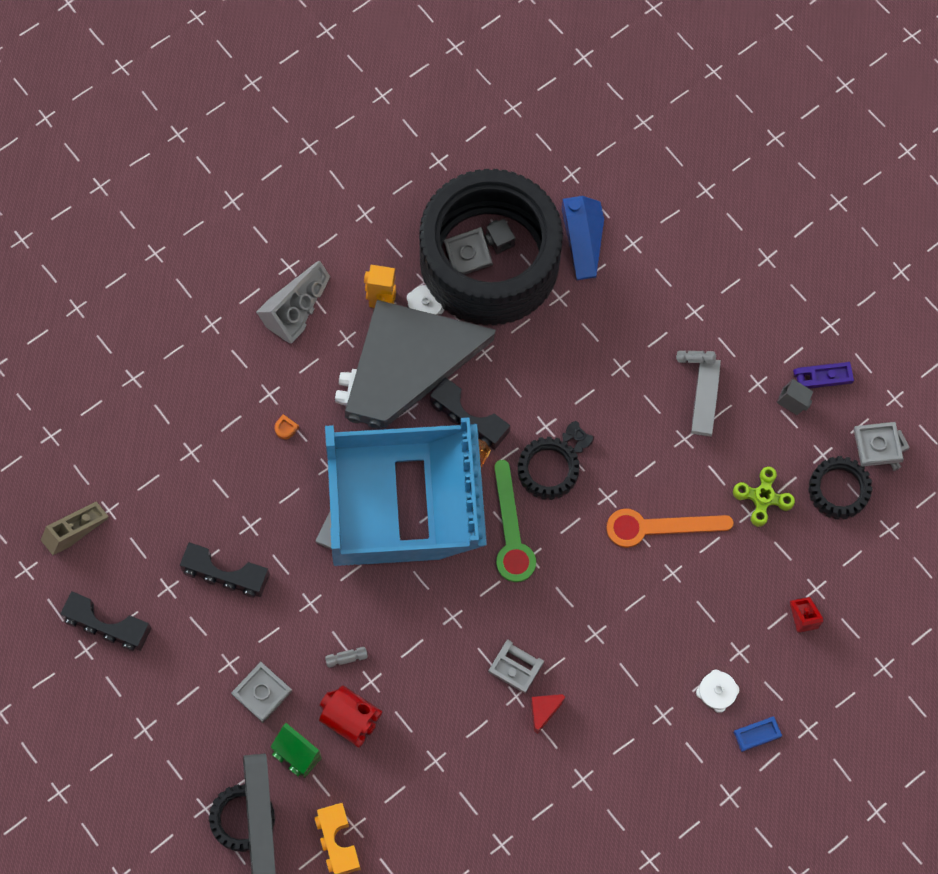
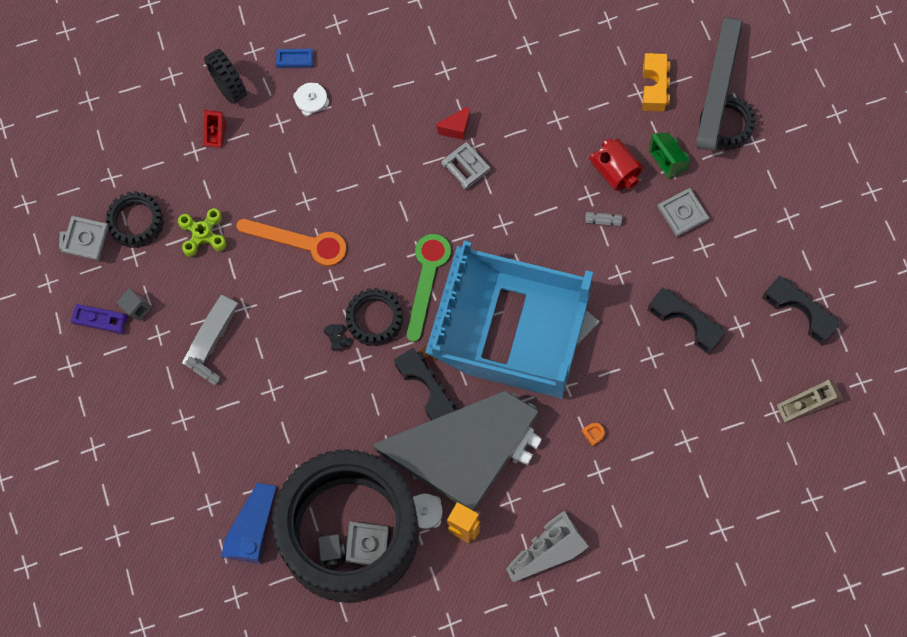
camera: 155 degrees left, 0 degrees up
none -> black tyre [204,49,247,104]

